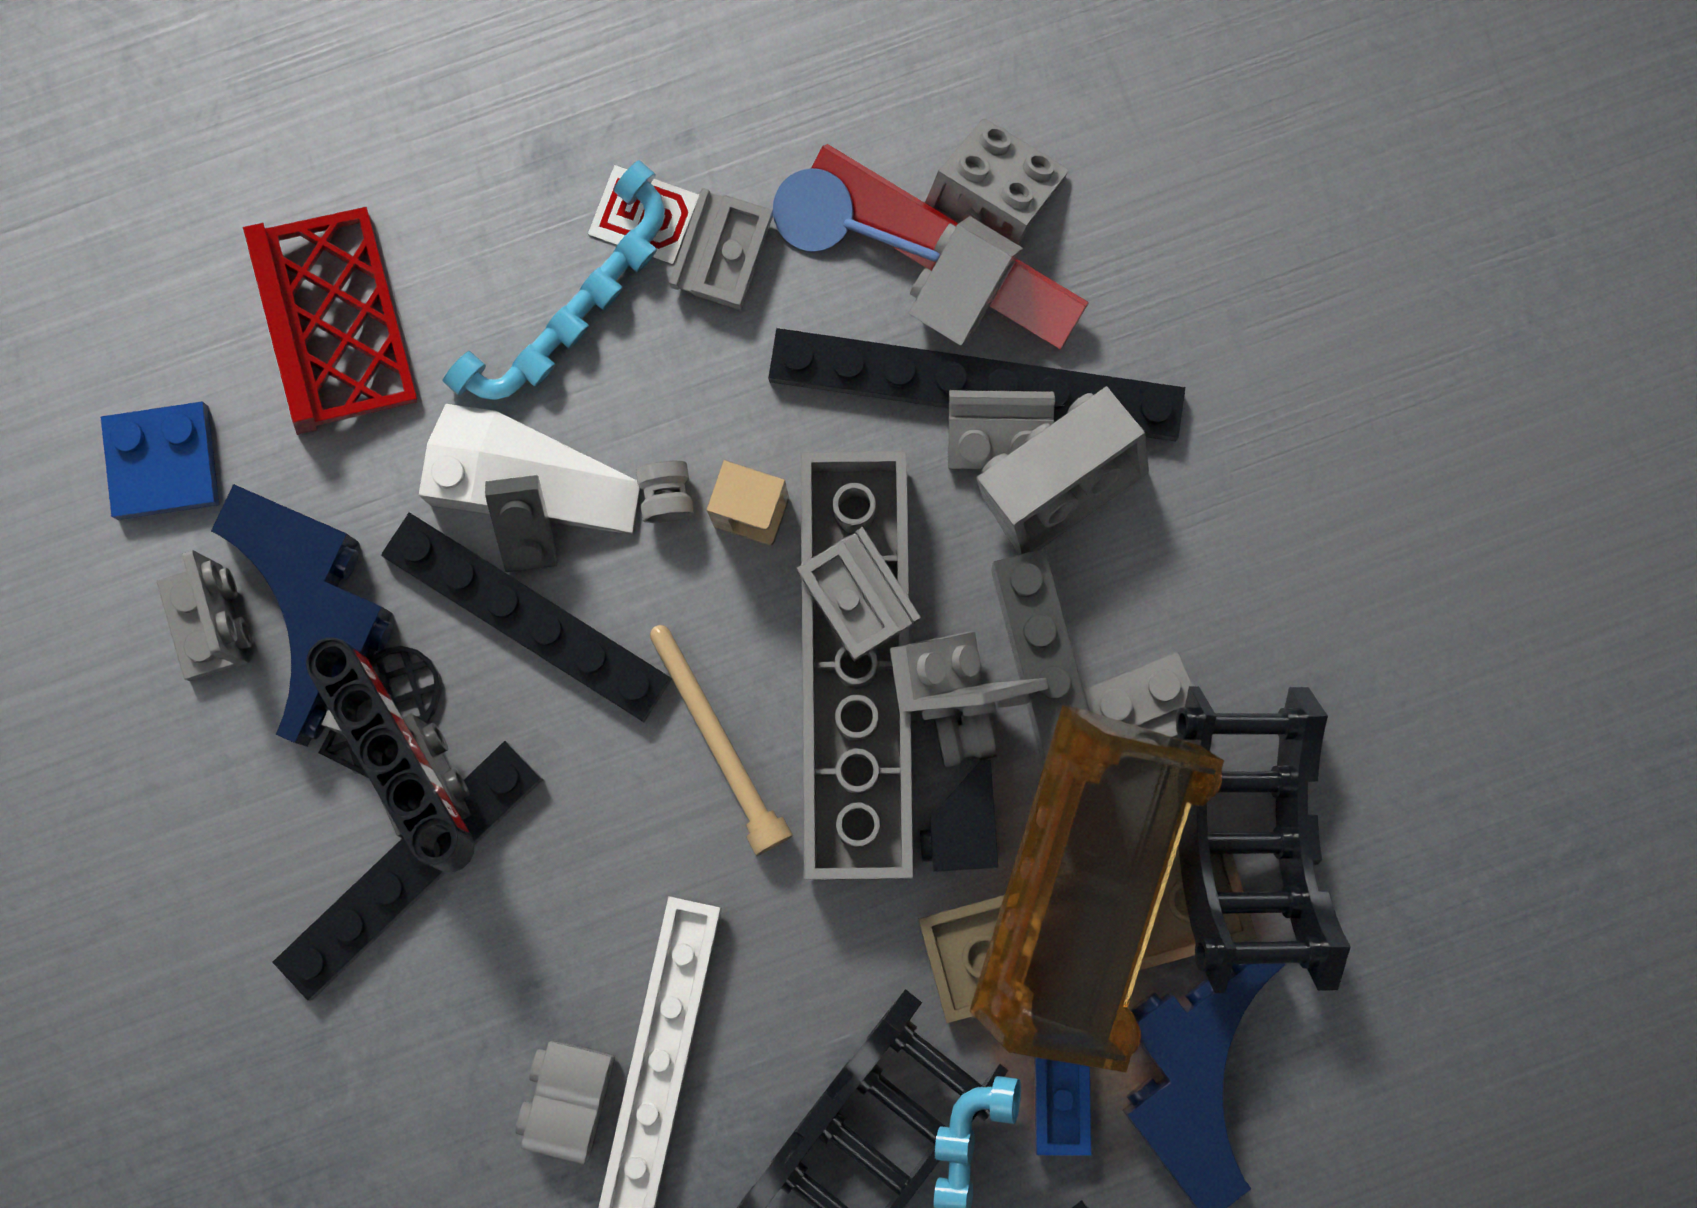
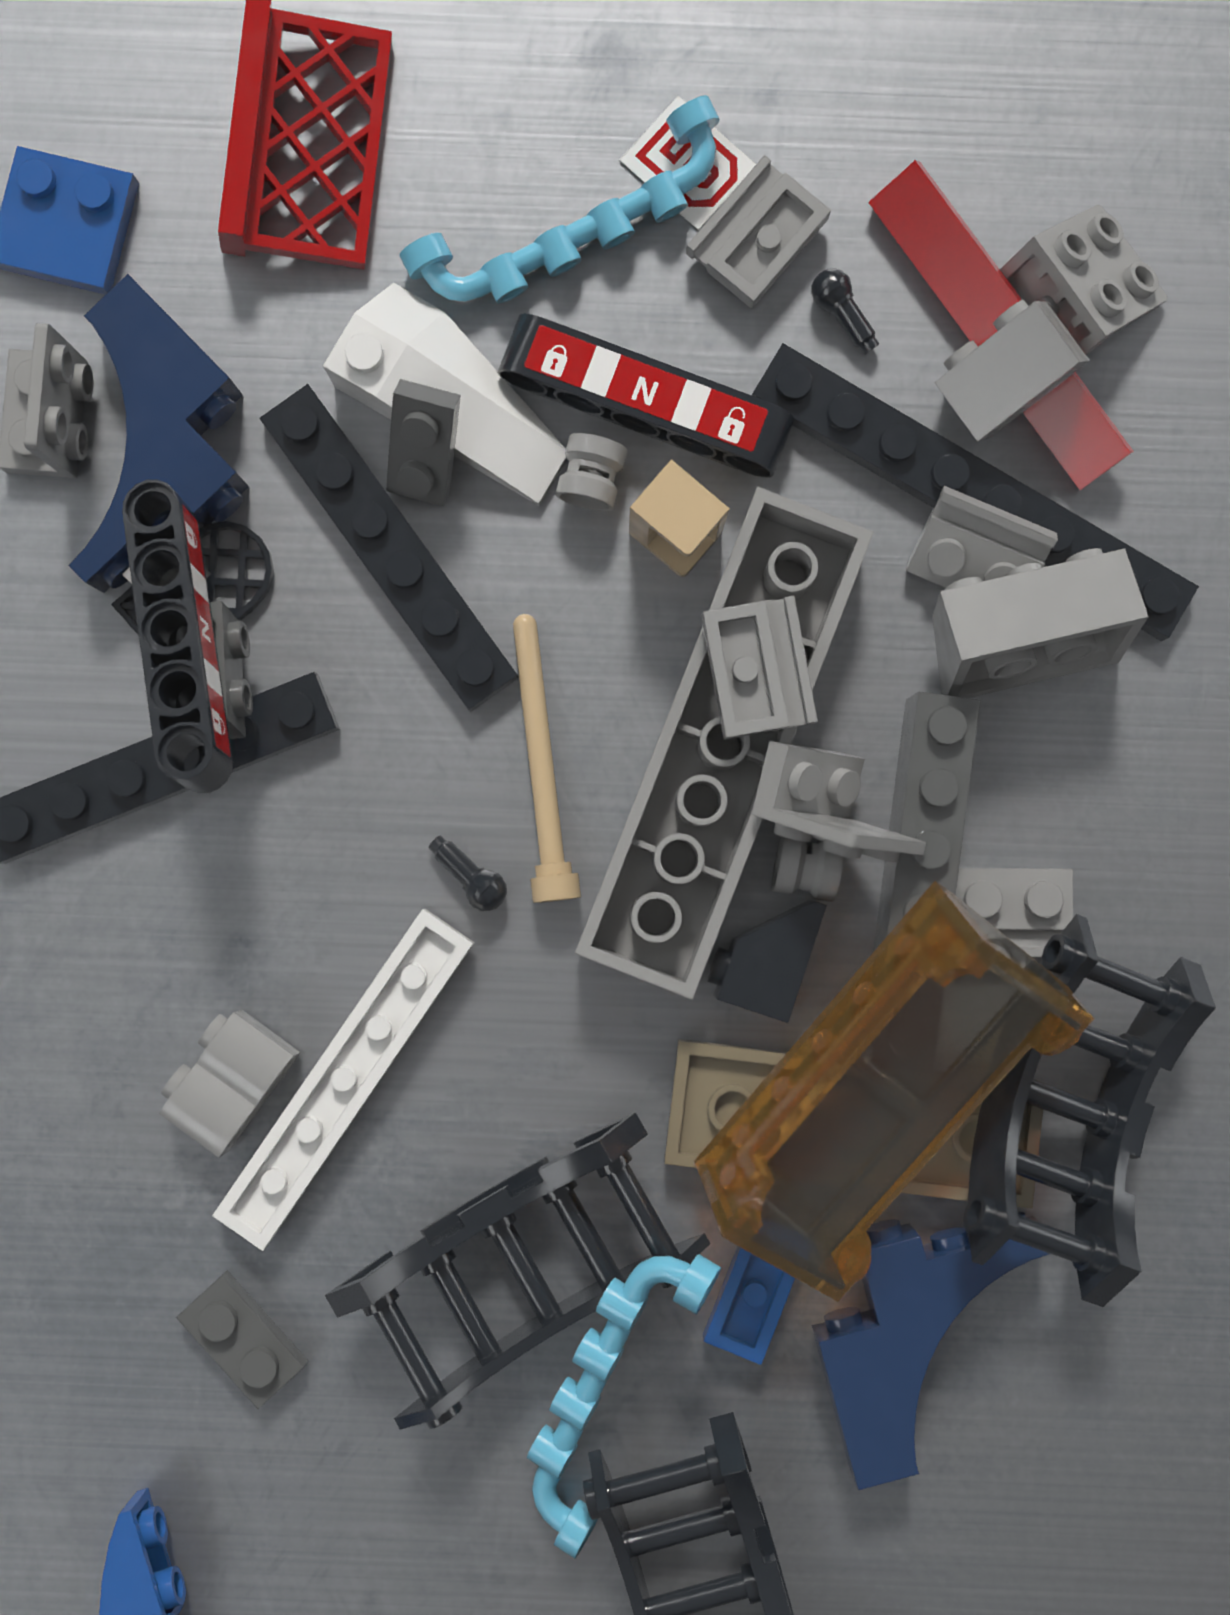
camera: 15 degrees right, 5 degrees up
medium blue piece [773,168,940,262] -> none
none -> black piece [428,835,507,911]
none -> beam [497,313,794,478]
none -> black piece [811,268,880,355]

